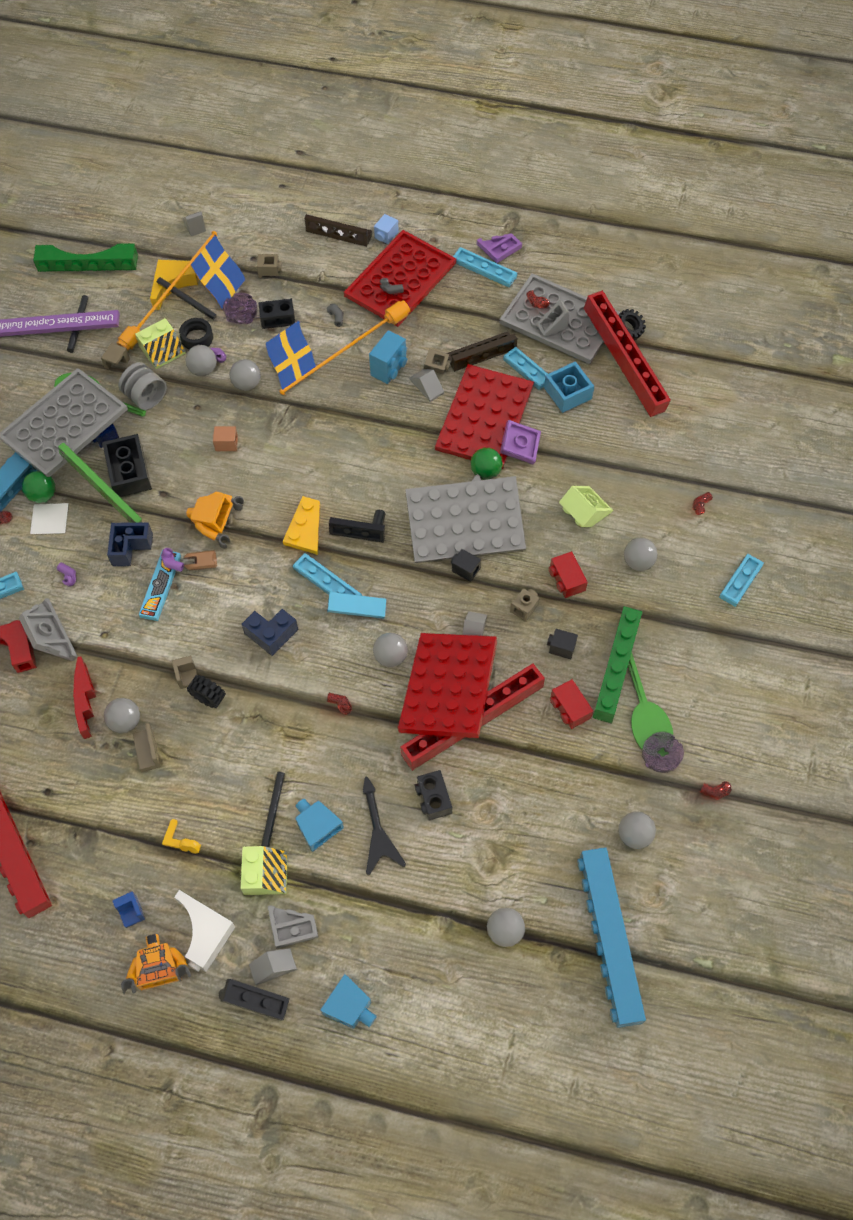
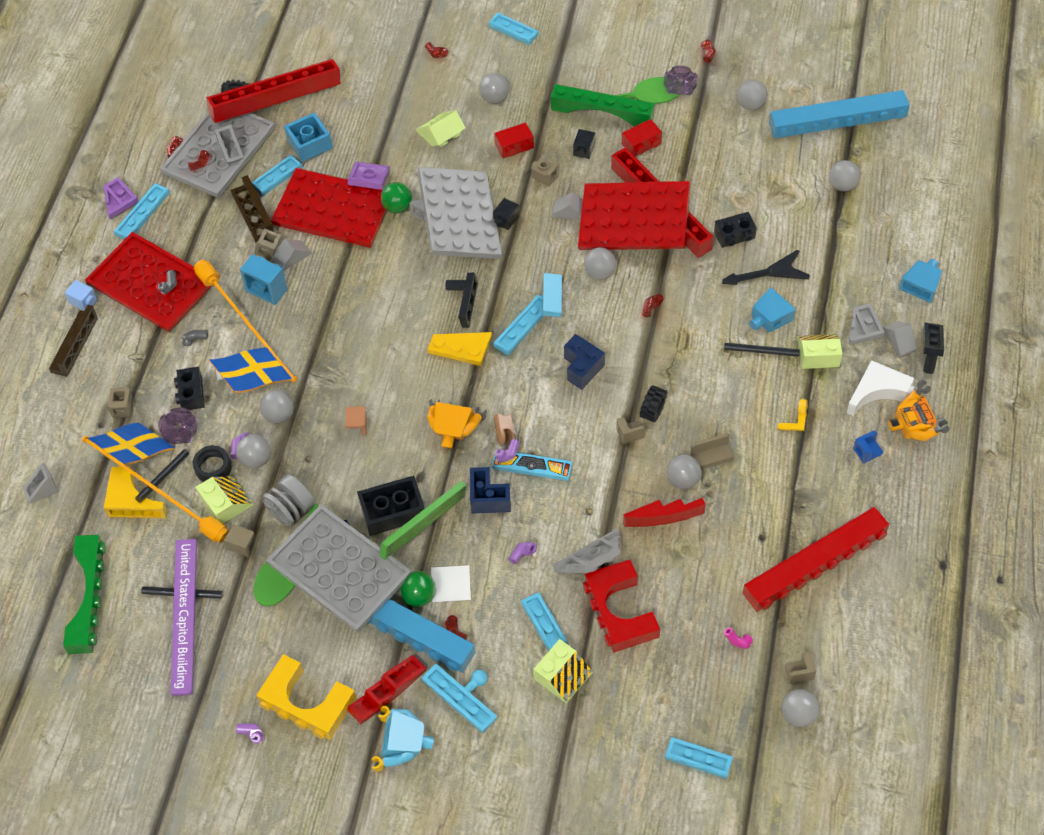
camera: 90 degrees left, 5 degrees down
none -> clear red arm [167,136,183,158]

